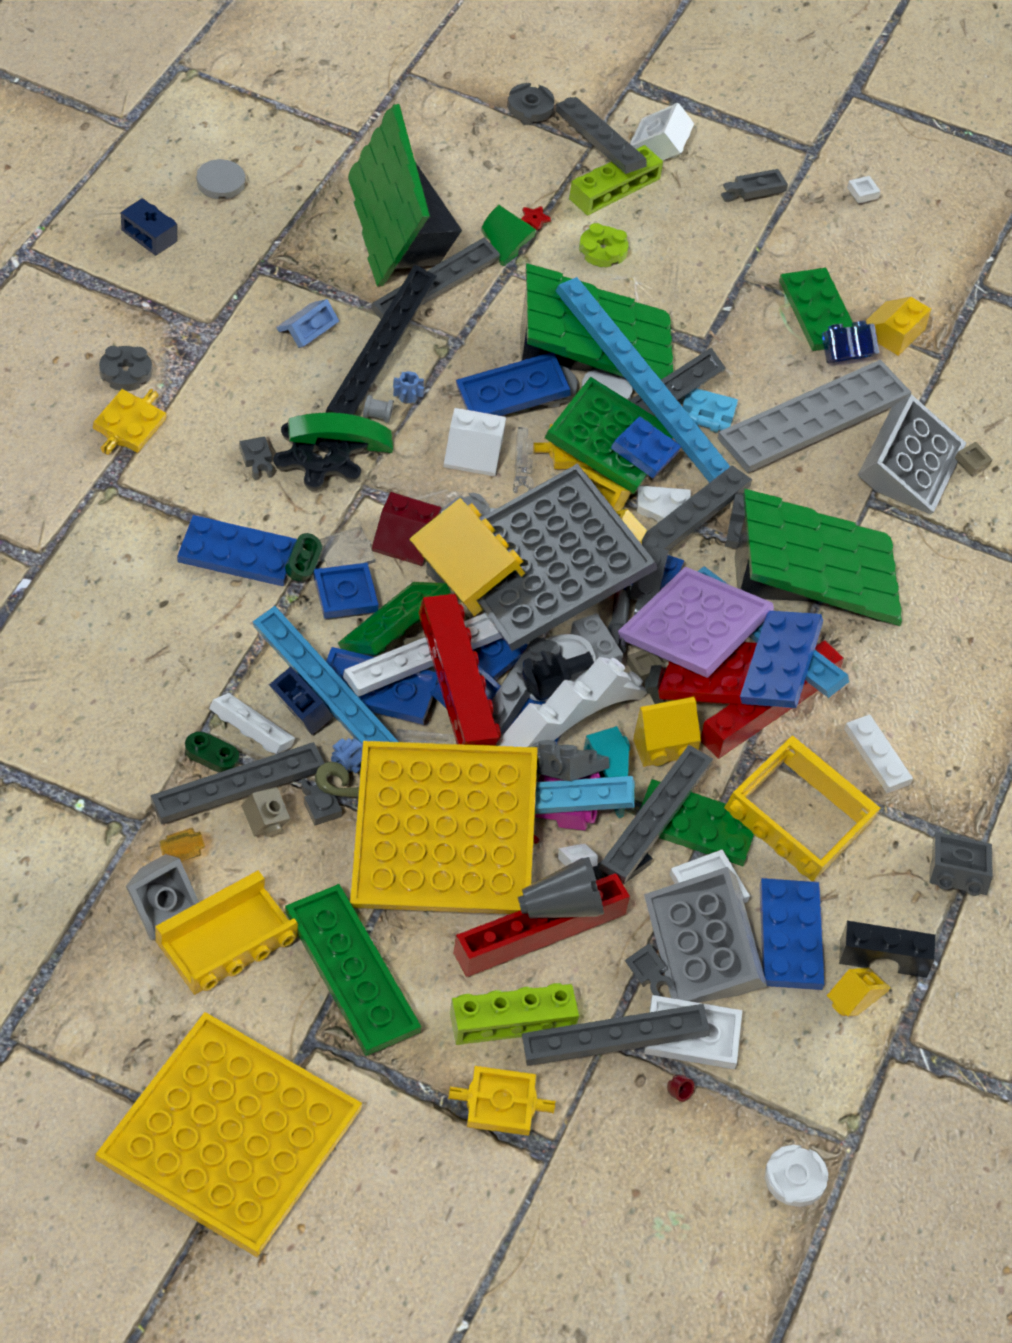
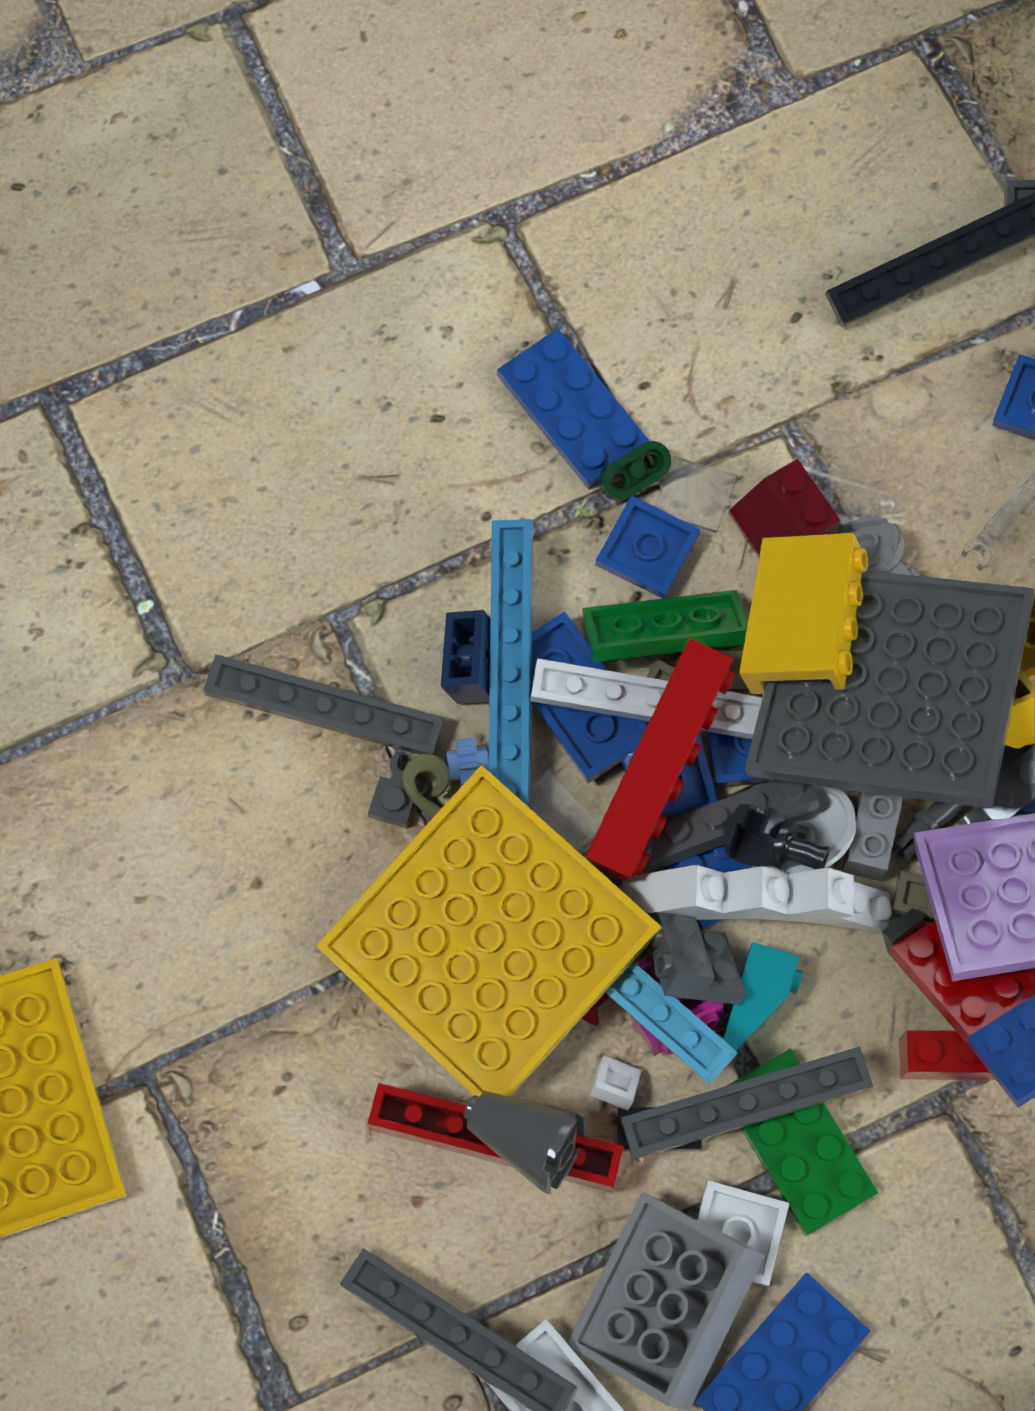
camera: 45 degrees right, 20 degrees up
yellow plate [93,389,167,455] -> none
dark grey plate [99,346,152,391] -> none
light grey slope [126,854,199,940] -> none
yellow panel [155,870,298,995] -> none
clear yellow brick [159,827,205,862] -> none
dark green plate [185,731,239,773] -> none
white plate [209,693,295,754] -> none
dark grey plate [239,436,272,480] -> none
dark tan brick [241,787,290,837] -> none
black plate [273,423,368,491] -> none
medium blue panel [276,299,339,348] -> none
green plate [285,884,422,1056] -> none
green slope [288,413,393,453] -> none
light grey bush [363,395,394,423] -> none
medium blue gear [393,371,424,403] -> none
white slope [443,408,506,476] -> none
yellow plate [448,1066,556,1136] -> none
lime brick [450,983,579,1045] -> none
dark grey plate [625,944,675,996] -> none
yellow slope [633,697,701,767] -> none
yellow window [724,735,881,882] -> none

